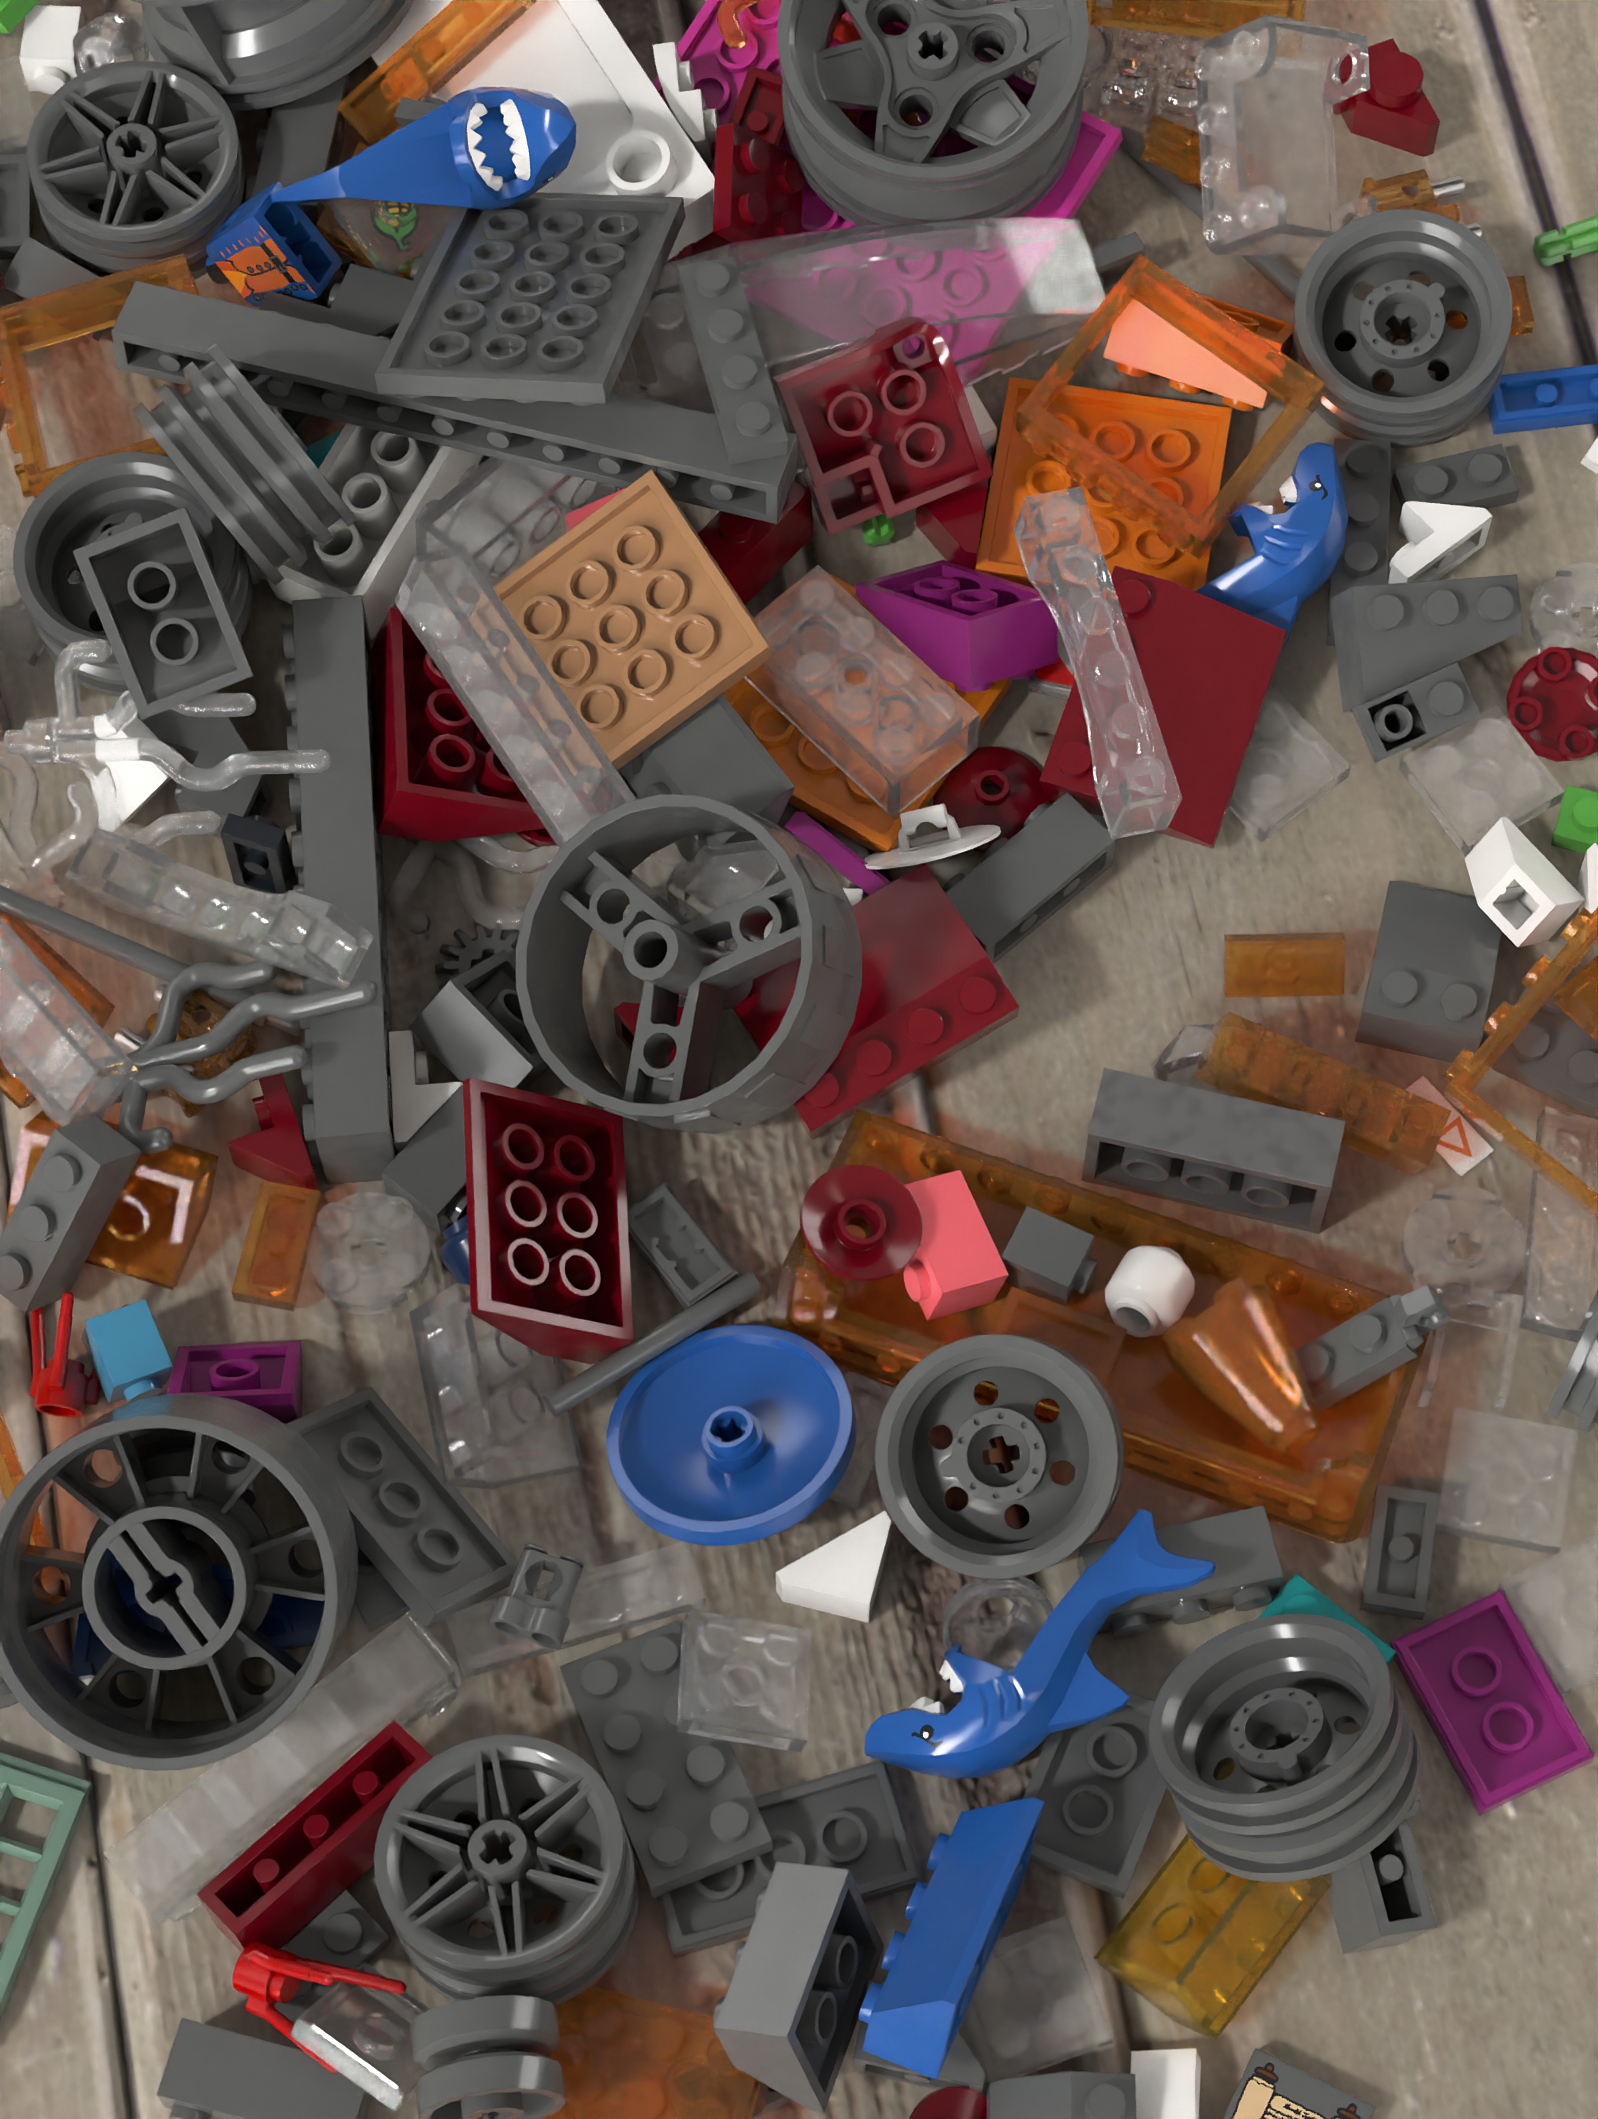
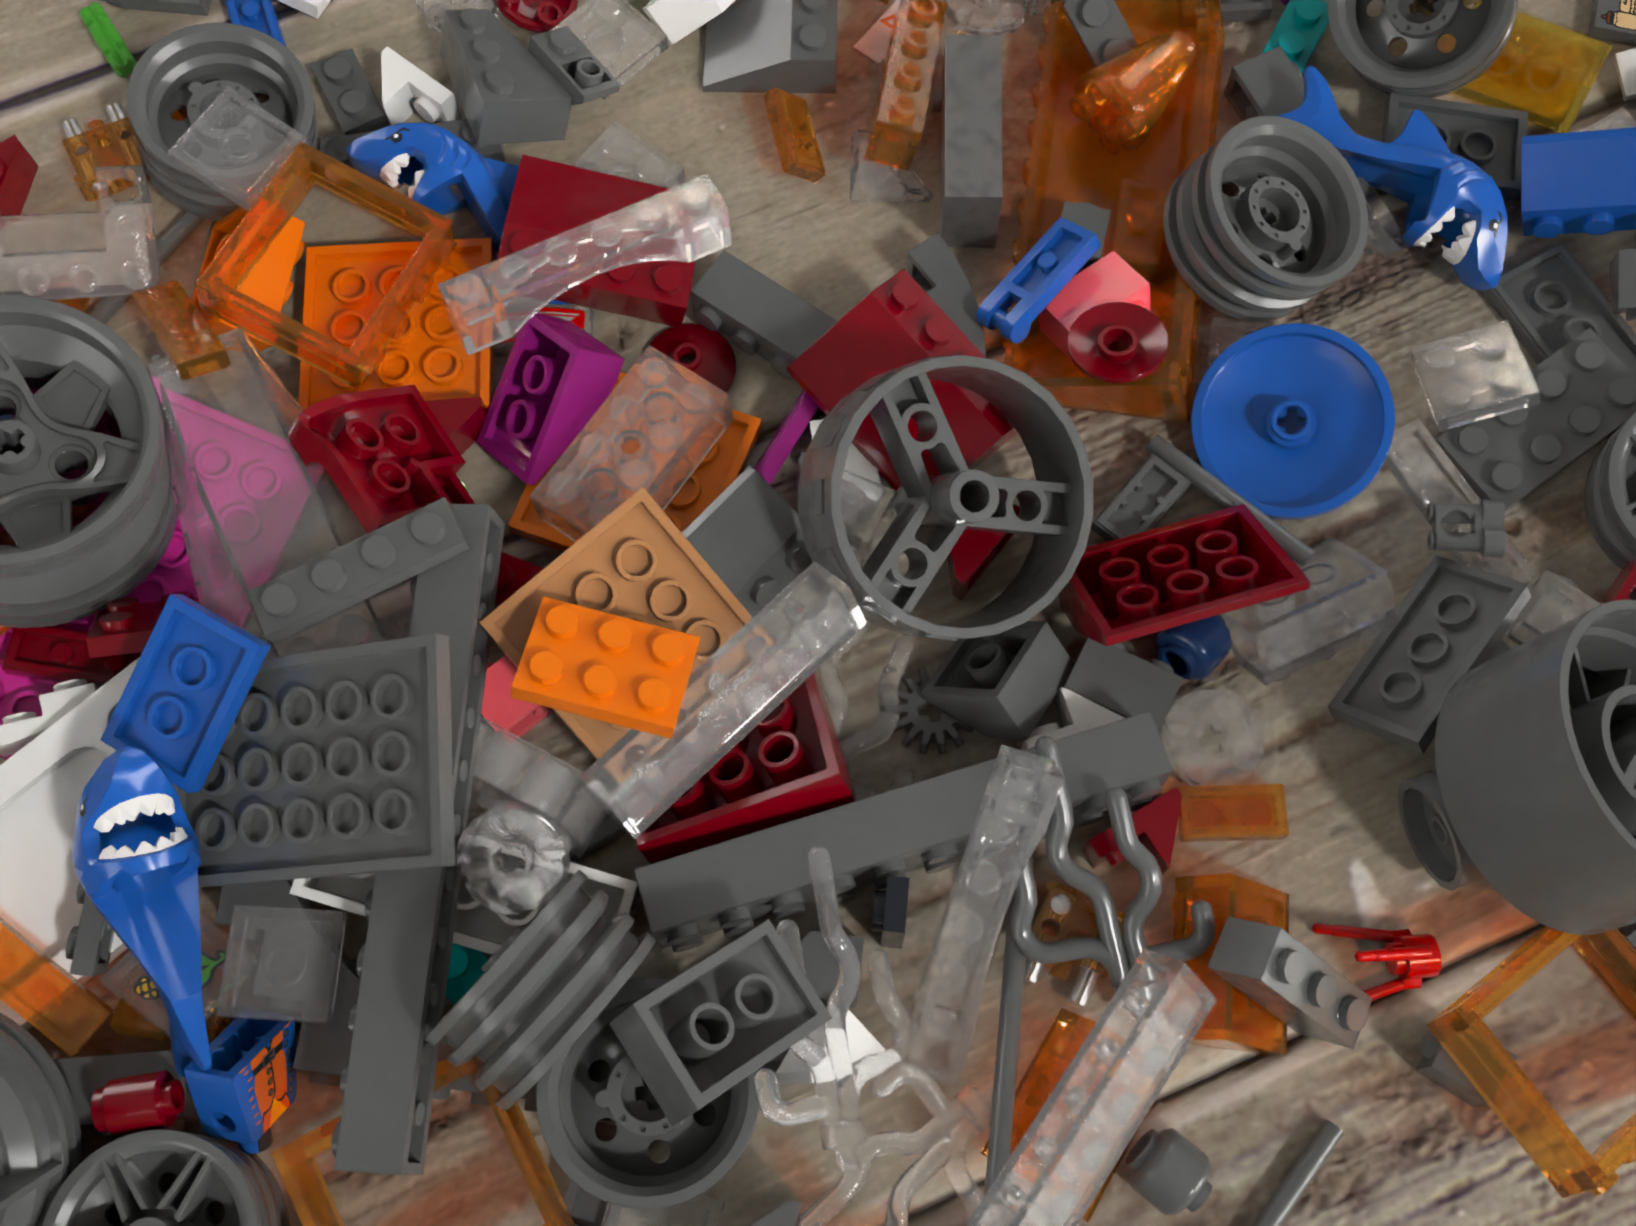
camera: 100 degrees left, 5 degrees up
dark azure brick [82,1299,173,1404] -> none
magenta slope [167,1340,302,1424] -> none
white slope [776,1511,891,1623] -> none
white shield [864,803,1001,869] -> none
white head [1105,1245,1195,1337] -> none
none -> dark red brick [91,1070,185,1136]
none -> blue plate [100,594,271,793]
none -> clear orange tile [131,280,231,381]
none -> clear tile [168,86,309,213]
none -> clear tile [216,905,347,1024]
none -> clear plate [456,800,571,915]
none -> orange plate [511,597,700,739]
none -> dark grey slope [907,233,986,357]
none -> blue plate [976,217,1101,344]

